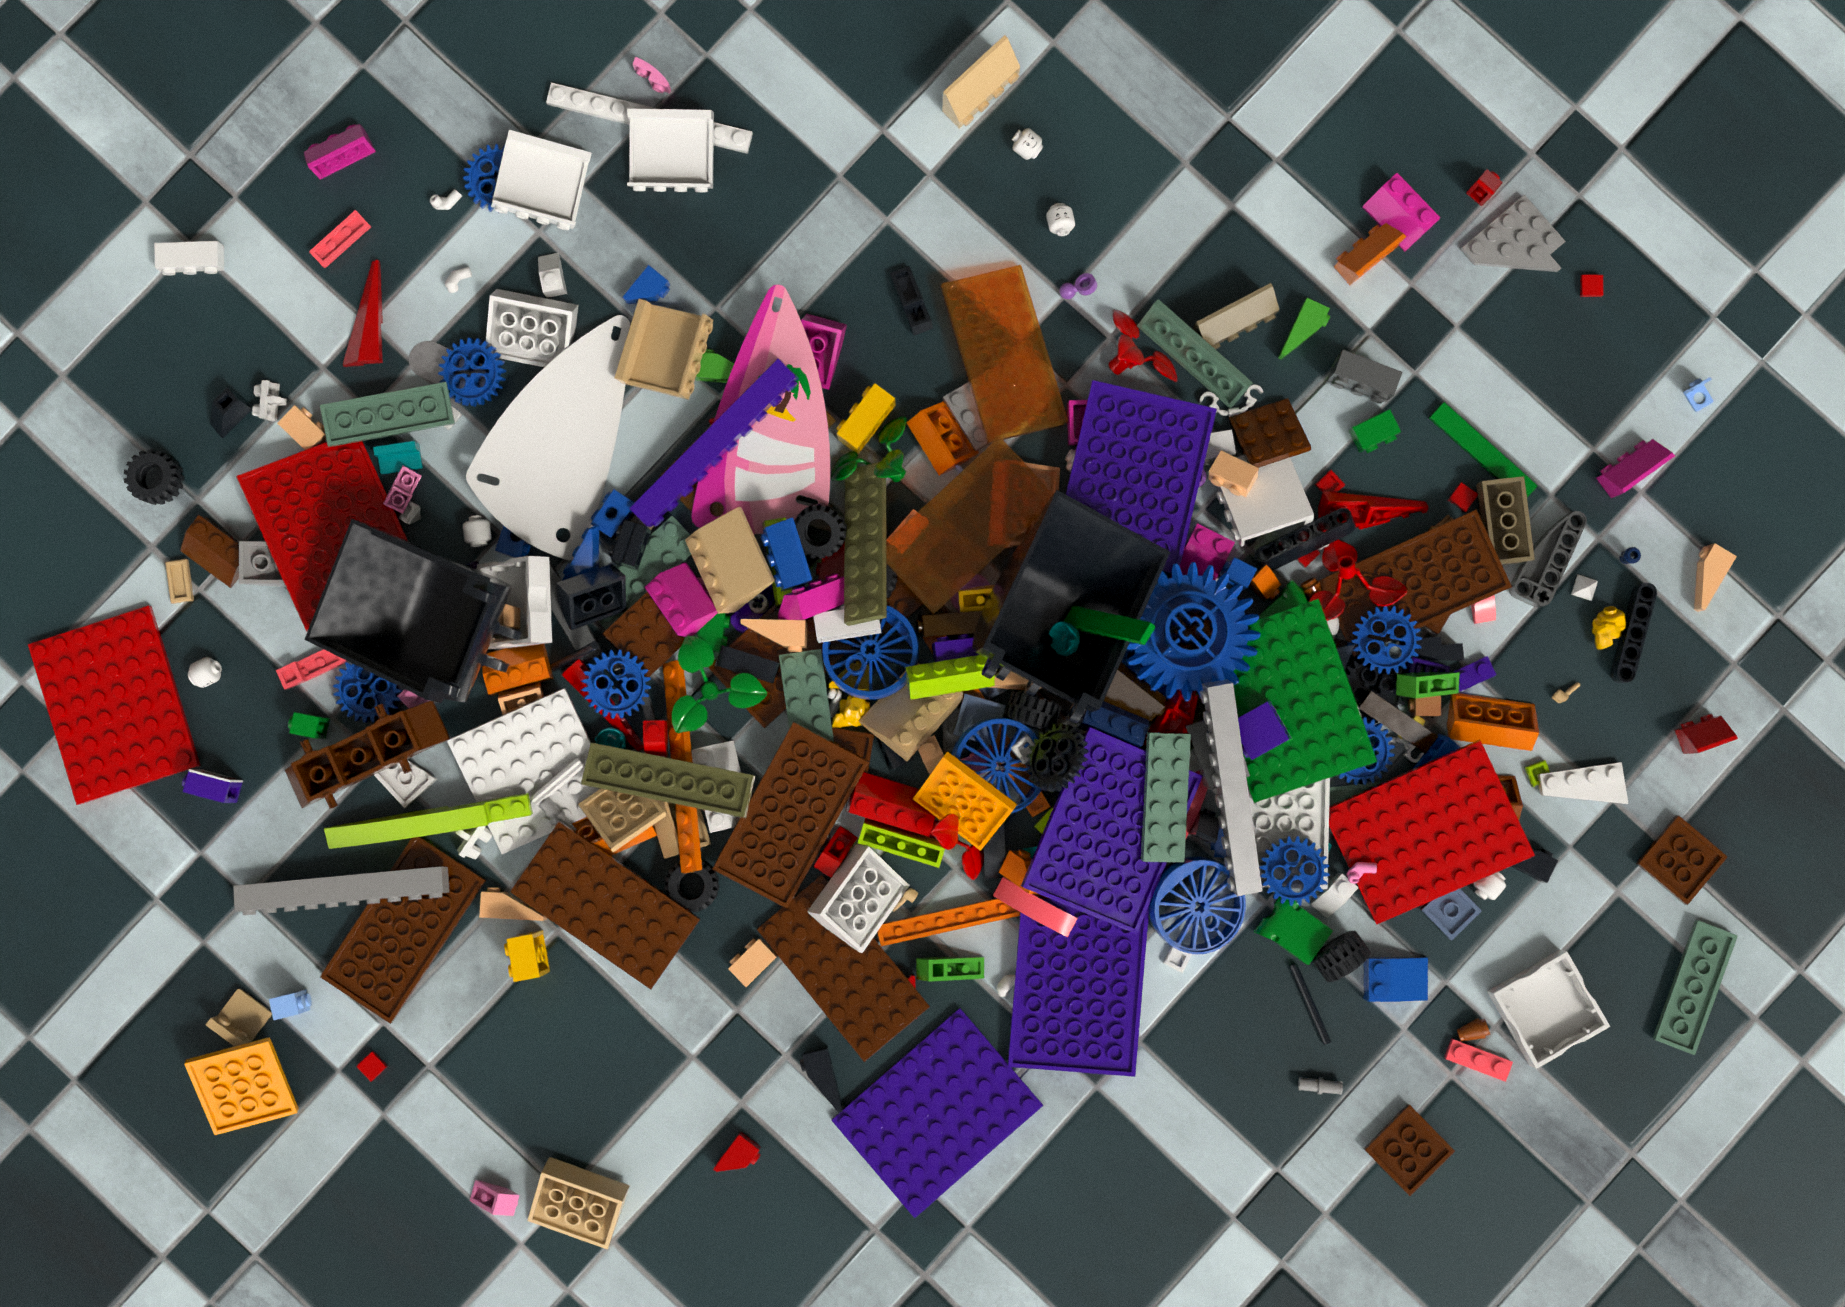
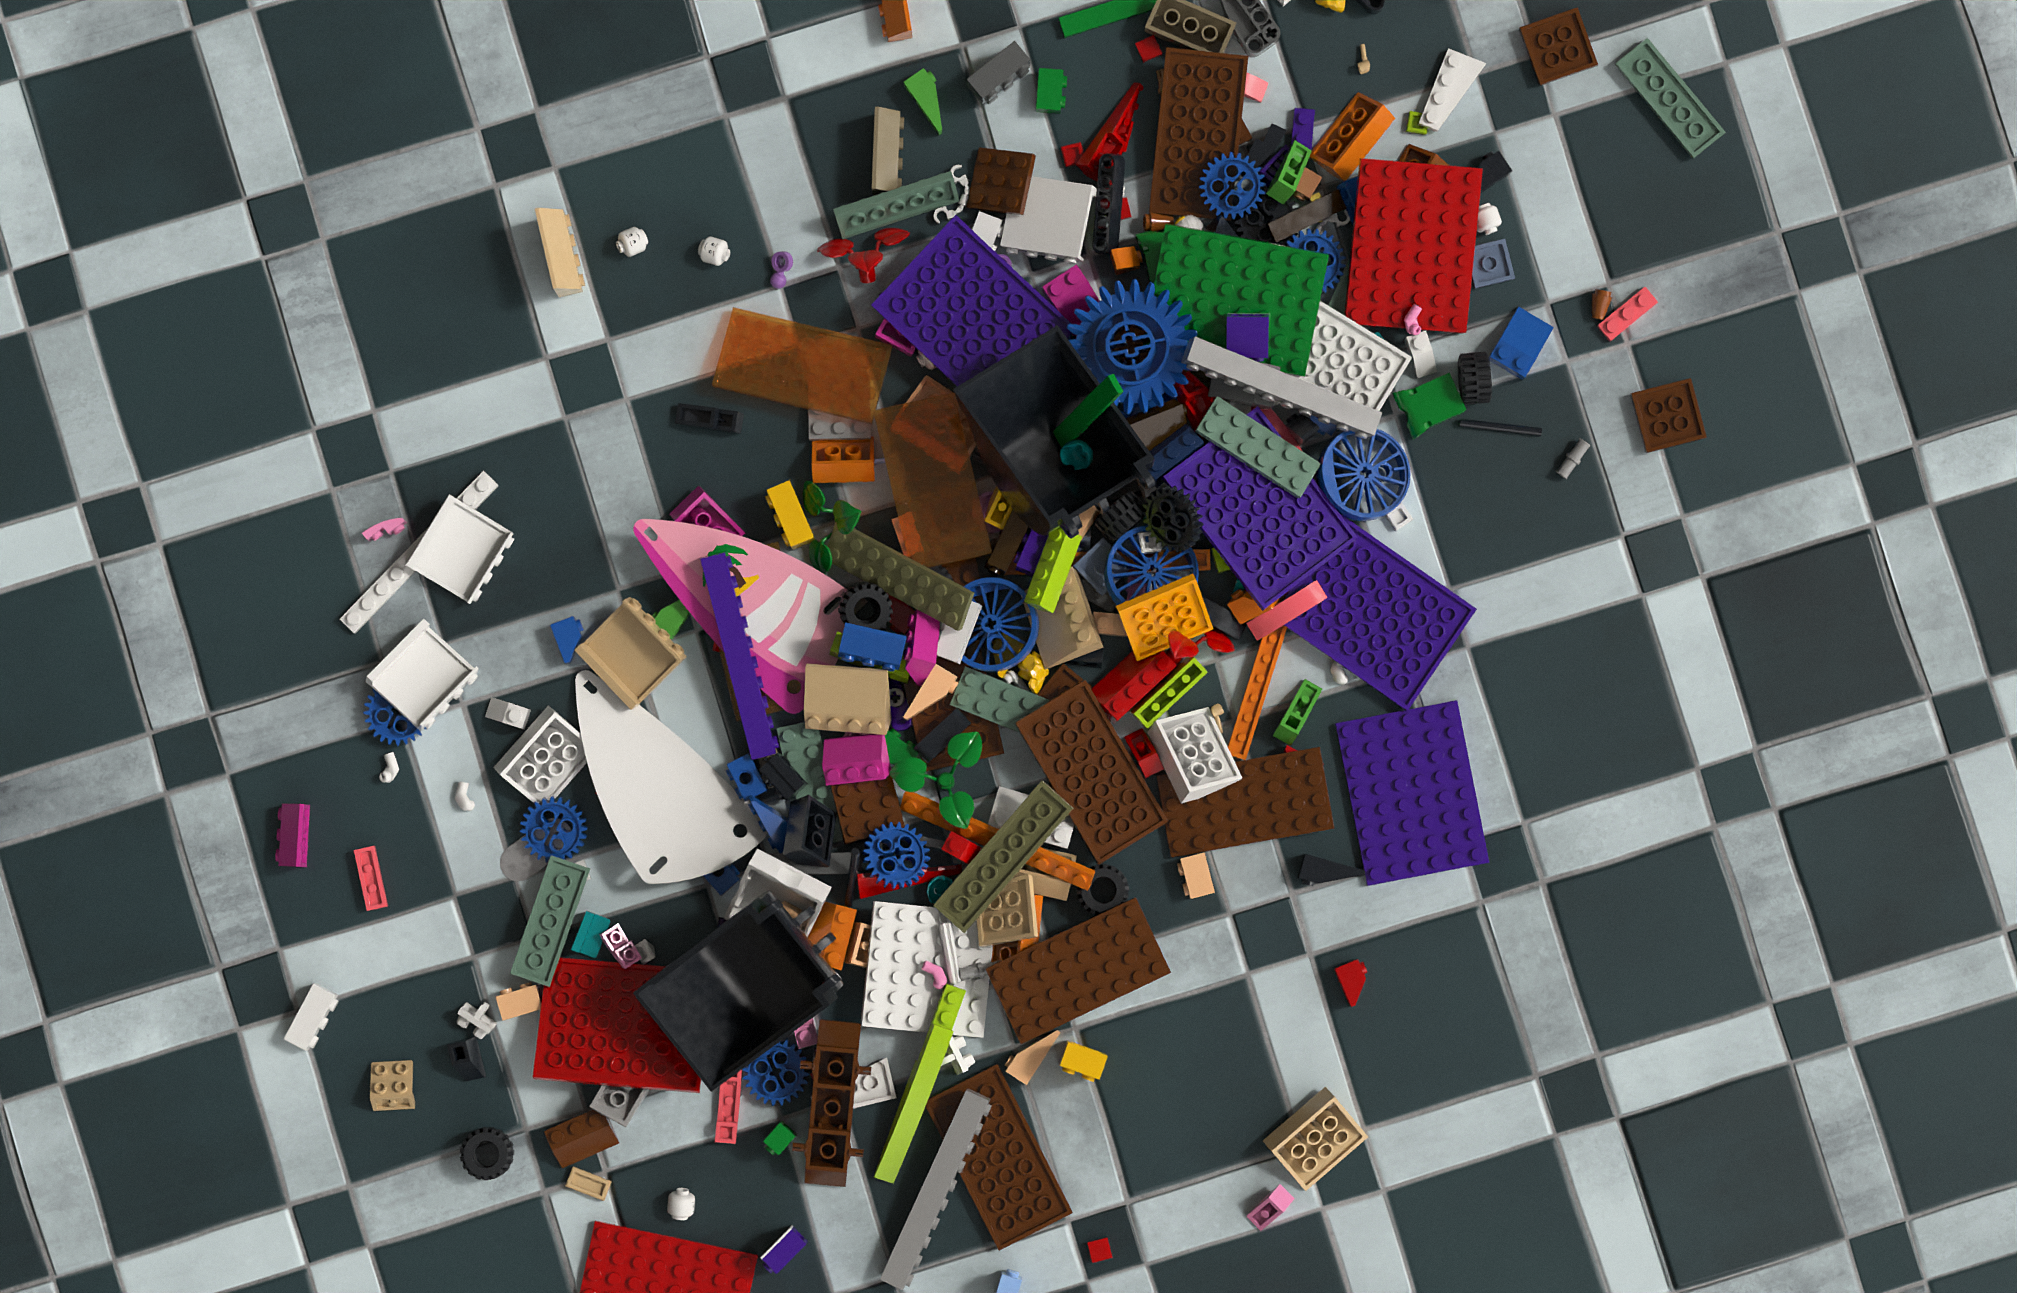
camera: 60 degrees left, 0 degrees up
red wedge [343,260,383,367] -> none
white head [462,515,492,547] -> none
light nougat brick [1208,451,1259,497] -> none
blue brick [1219,557,1257,591] -> none
blue gear [1259,836,1330,906] -> none
red plant [1309,539,1407,621] -> none
white tile [1487,950,1610,1069] -> none
none -> tan bracket [370,1060,415,1111]
none -> bright pink arm [922,961,947,989]

